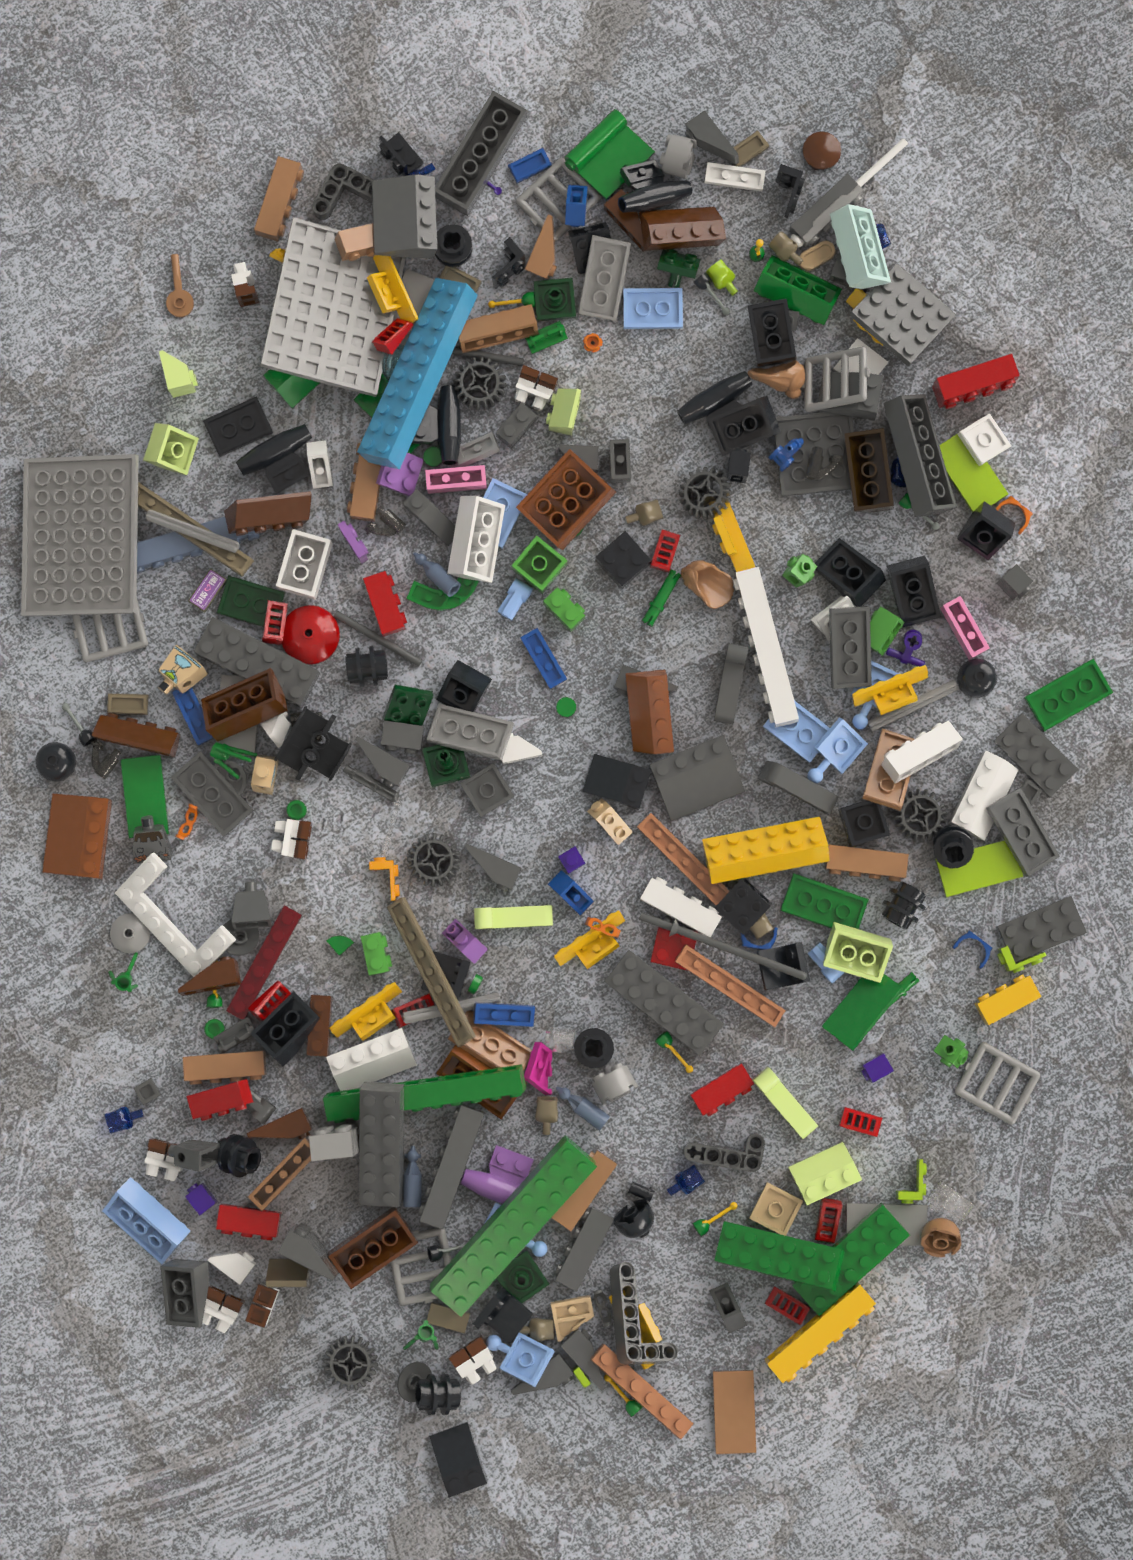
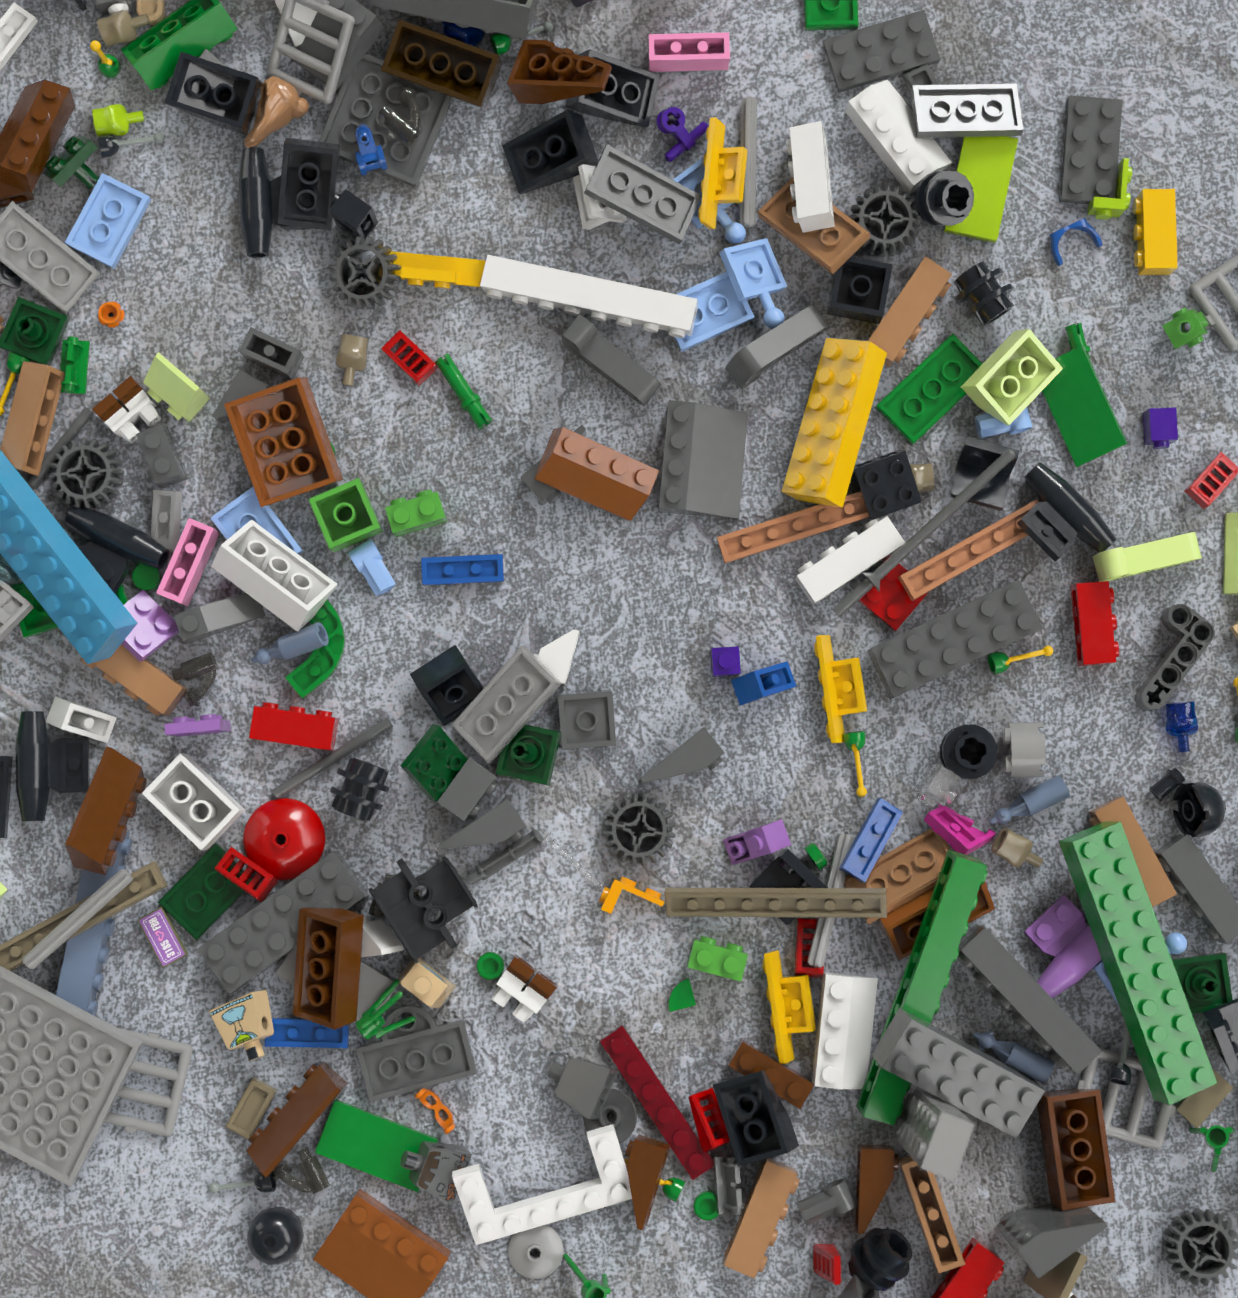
camera: 60 degrees left, 0 degrees up
red brick [186,1079,253,1121] -> none
yellowish green beam [474,905,553,929] -> none
green tile [556,697,576,718] -> none
black slope [582,754,652,810] -> none
orange cap [585,917,621,938] -> none
tan bracket [587,798,632,845] -> none
black brick [595,531,652,590] -> none
medium nougat hair [681,560,734,609] -> none
blue cap [740,927,778,950] -> none
bright green brick [782,554,817,588] -> none
bright green brick [870,606,904,656] -> none
black cylinder [957,658,997,698] -> none
none -> reddish brown wedge [507,39,612,104]
none -> red slope [813,1244,841,1285]
none -> hinge [843,731,867,797]
none -> black plate [1017,462,1116,562]

